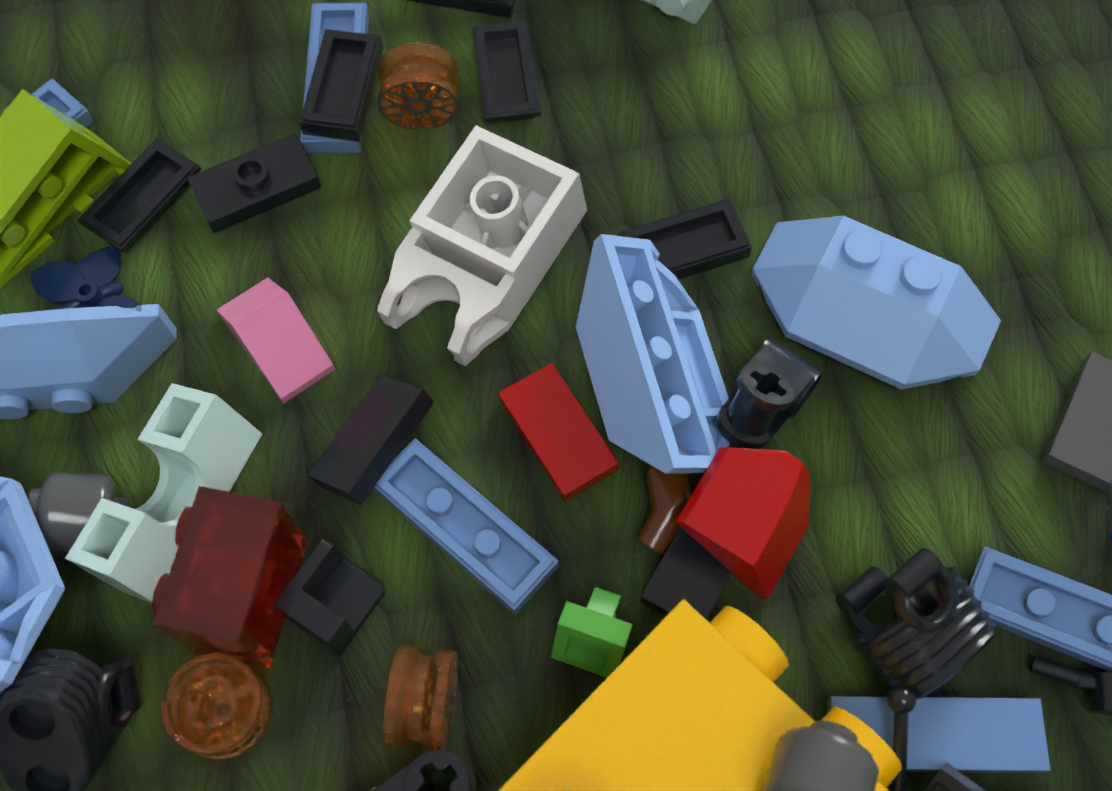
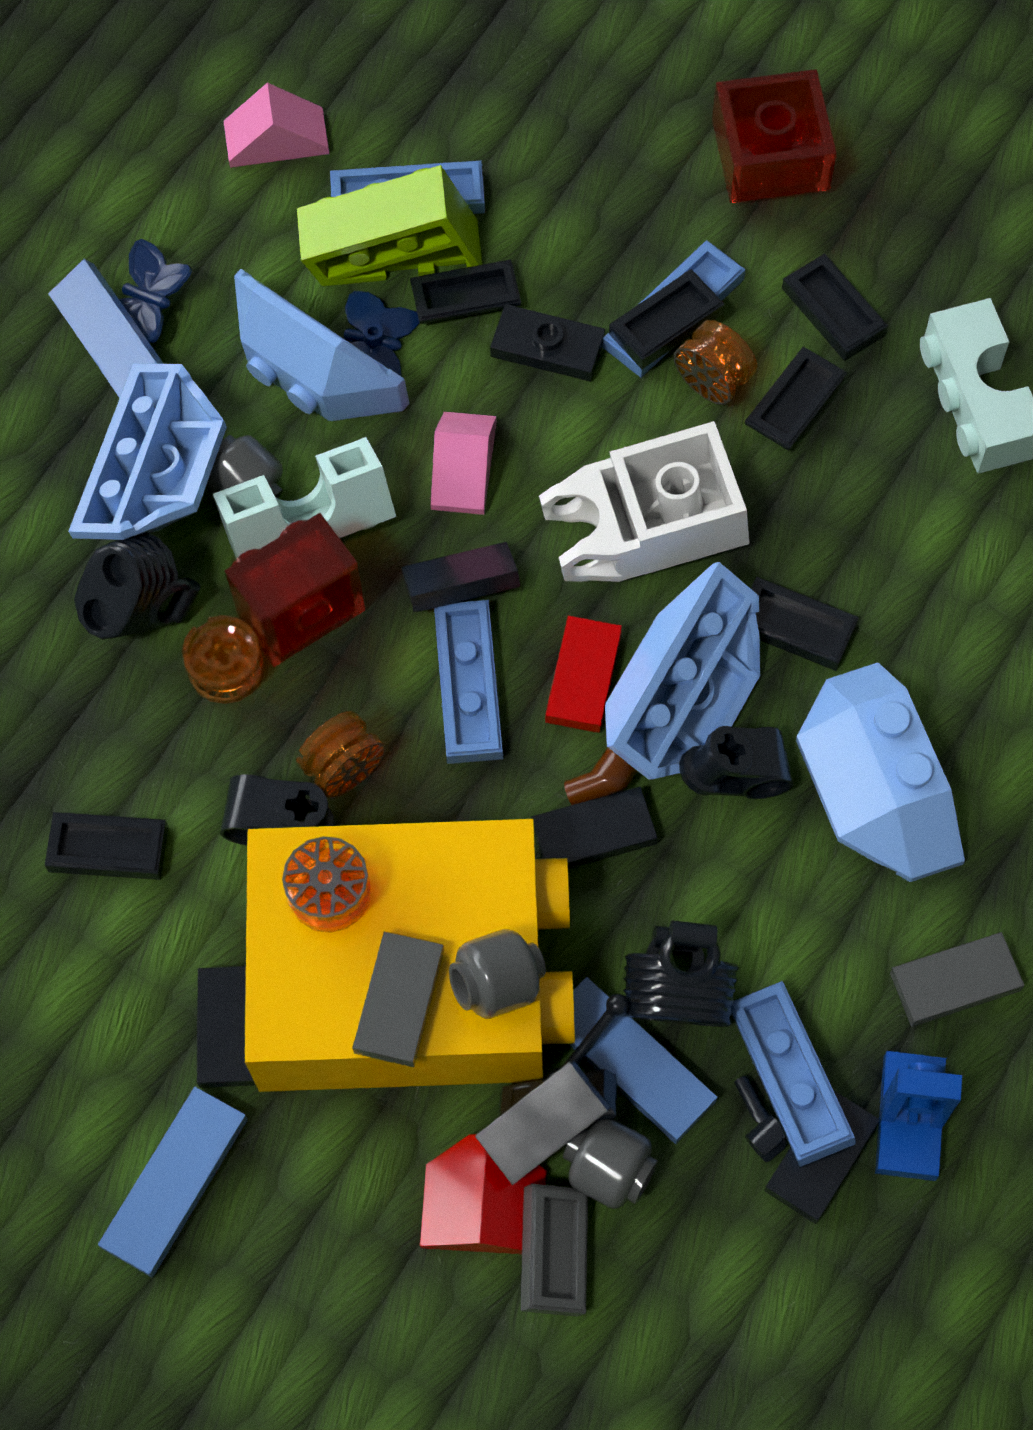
camera: 45 degrees right, 0 degrees up
black panel [273,538,385,656] -> none
bright green tile [551,587,633,678] -> none
red slope [676,447,810,599] -> none

